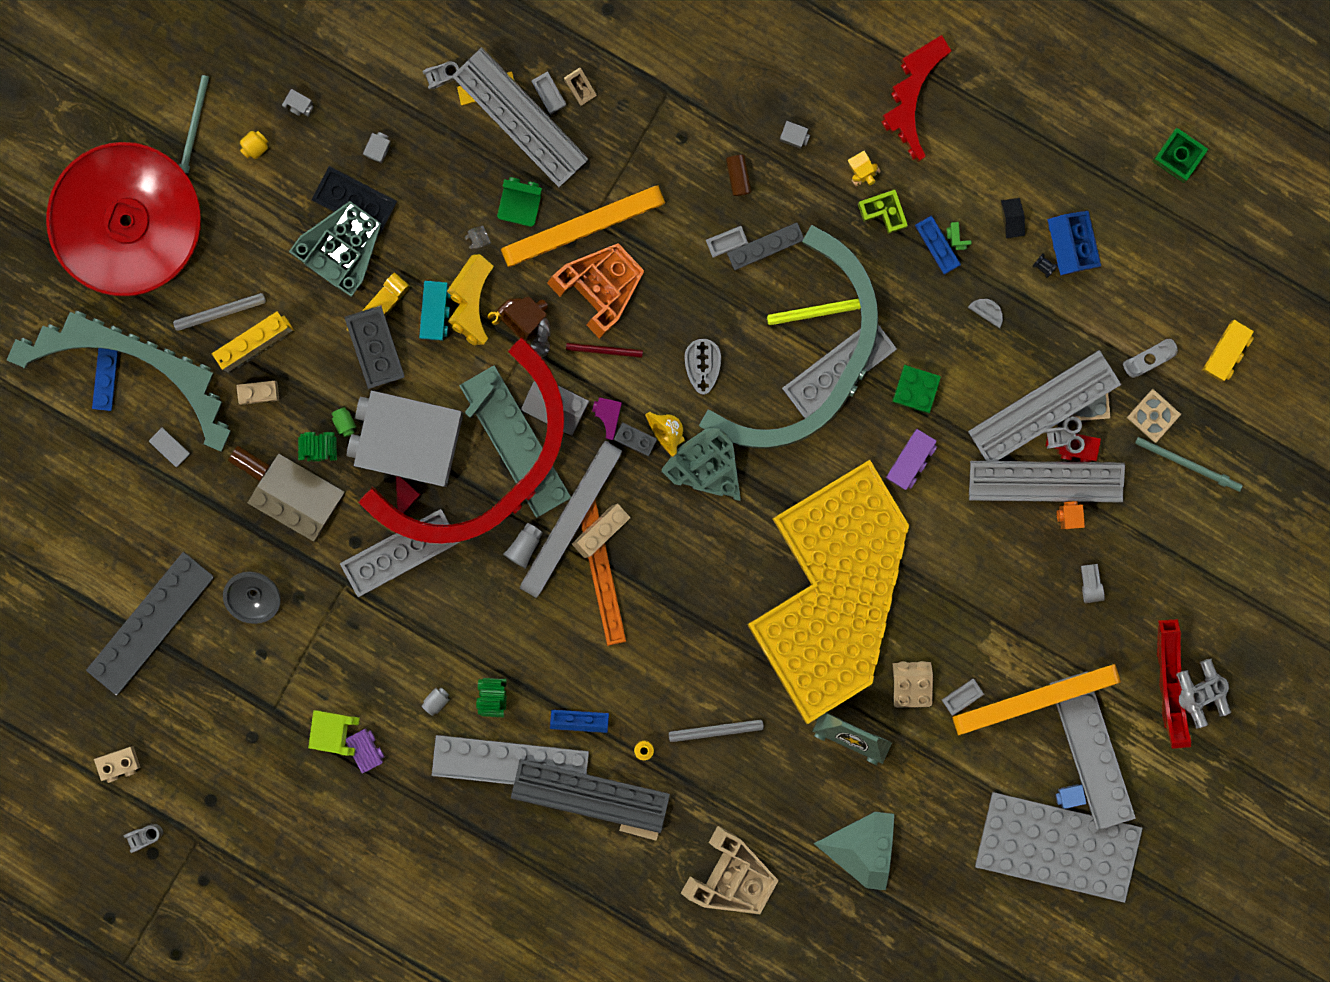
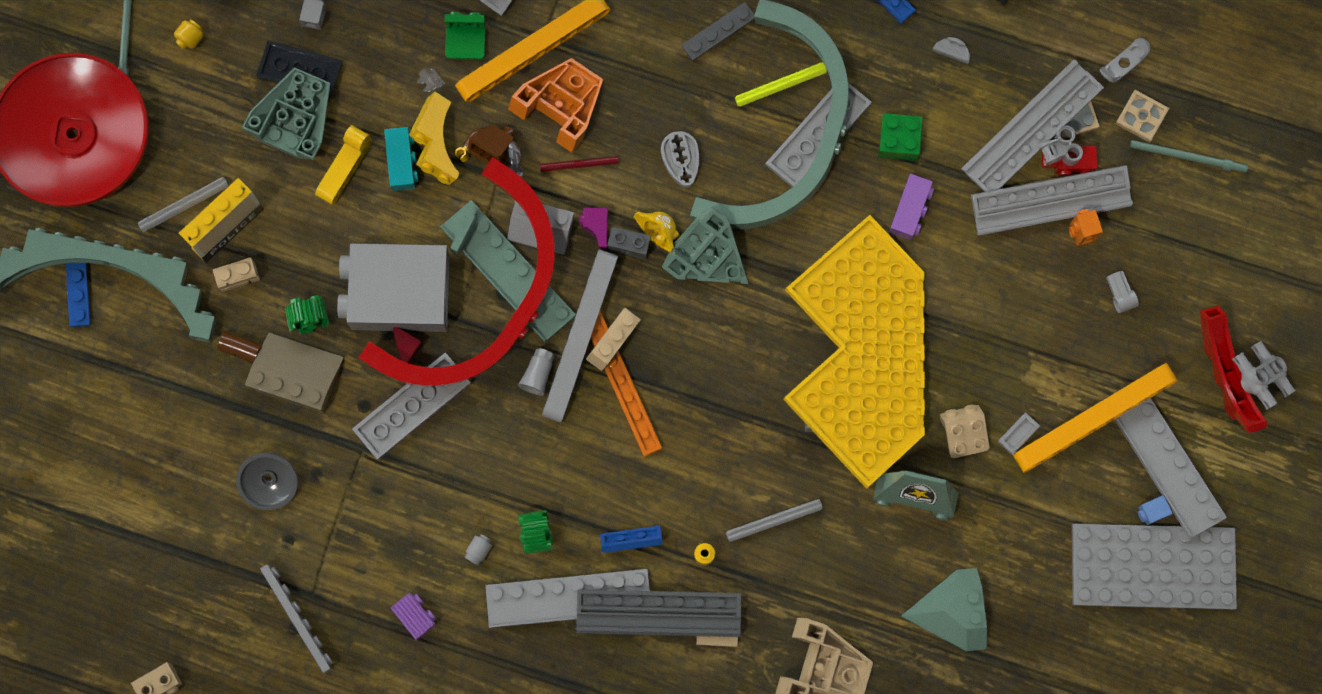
camera: 15 degrees left, 10 degrees down
dark grey plate [86,552,214,696] -> none
light grey tile [149,427,190,468] -> none
lime flag [308,710,360,756] -> none
bright green brick [332,407,357,437] -> none
dark grey plate [344,305,405,389] -> none
light grey tile [706,226,748,258] -> none
yellow brick [1202,320,1254,382] -> none
none -> light grey plate [260,565,333,674]

